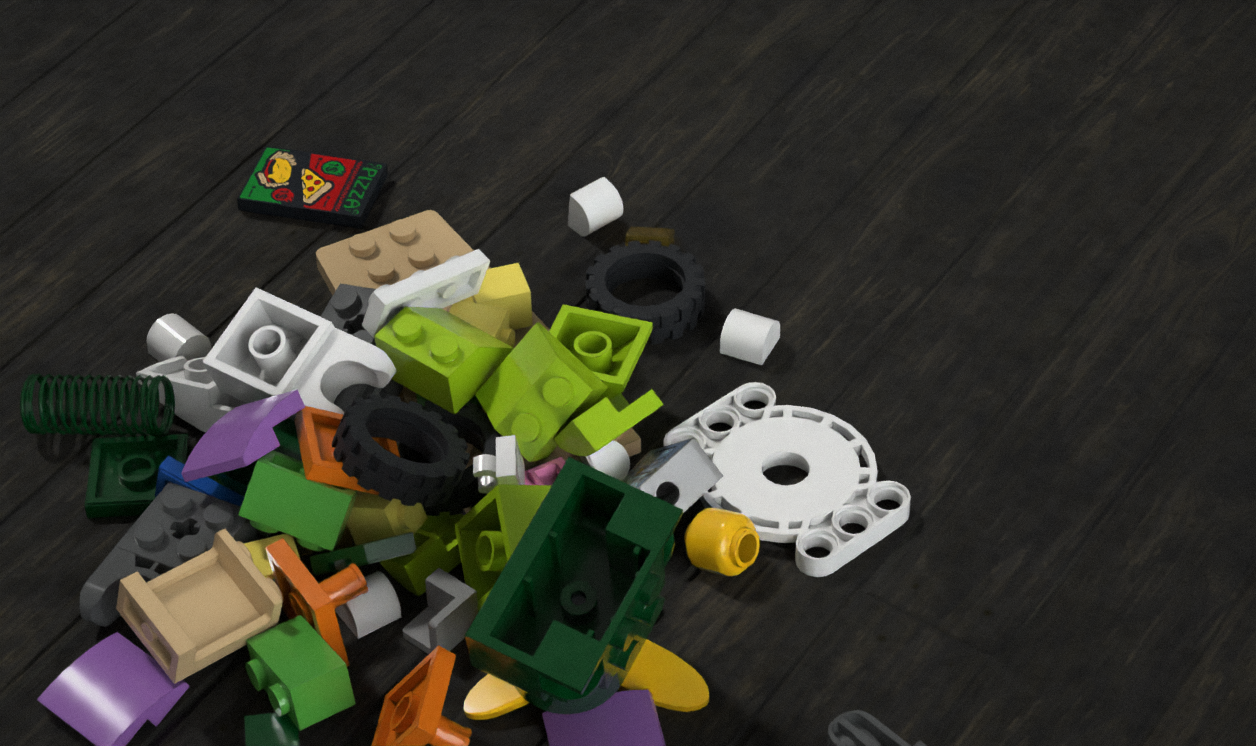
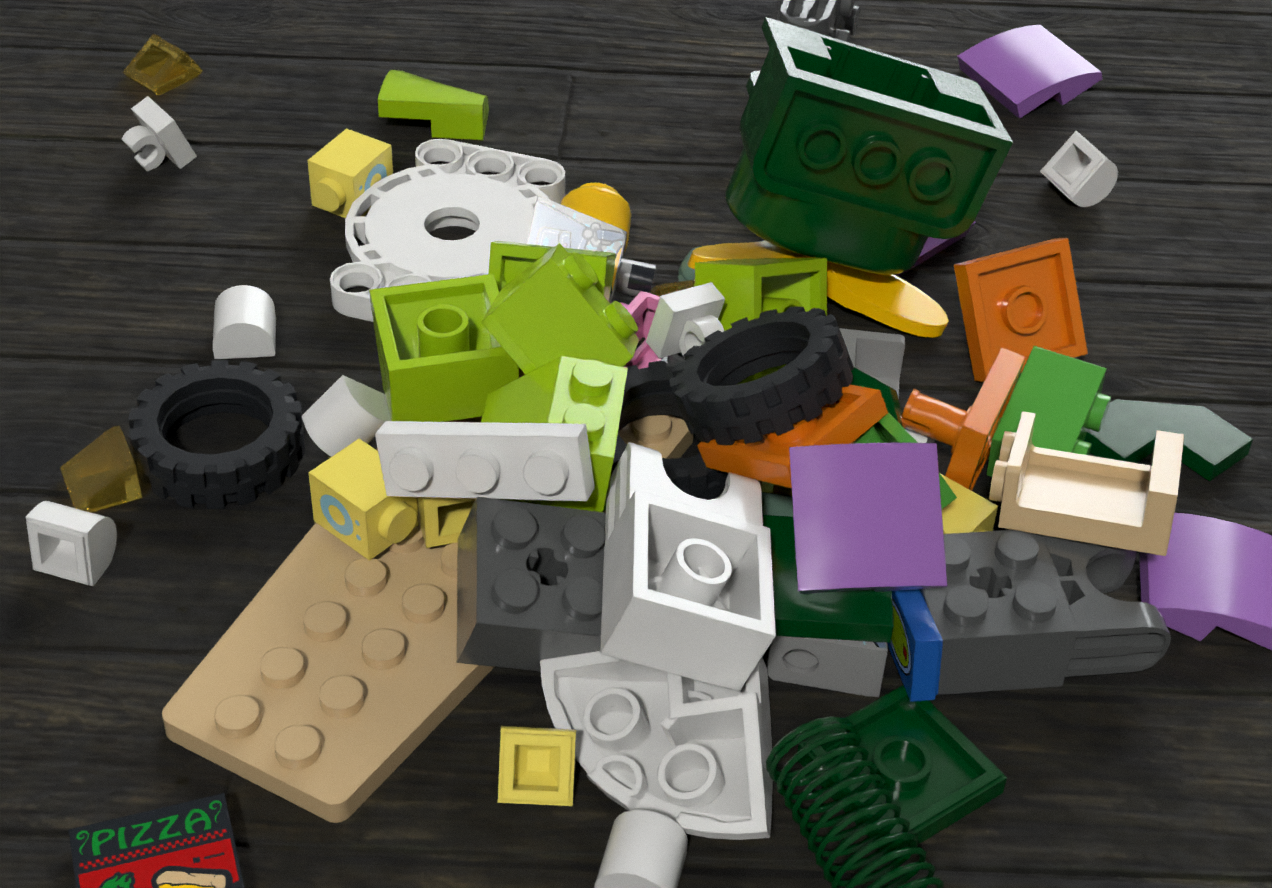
camera: 125 degrees left, 0 degrees up
none -> clear yellow slope [122,34,203,96]
none -> white tile [122,96,197,171]
none -> light yellow brick [307,128,393,218]
none -> lime slope [378,70,489,140]

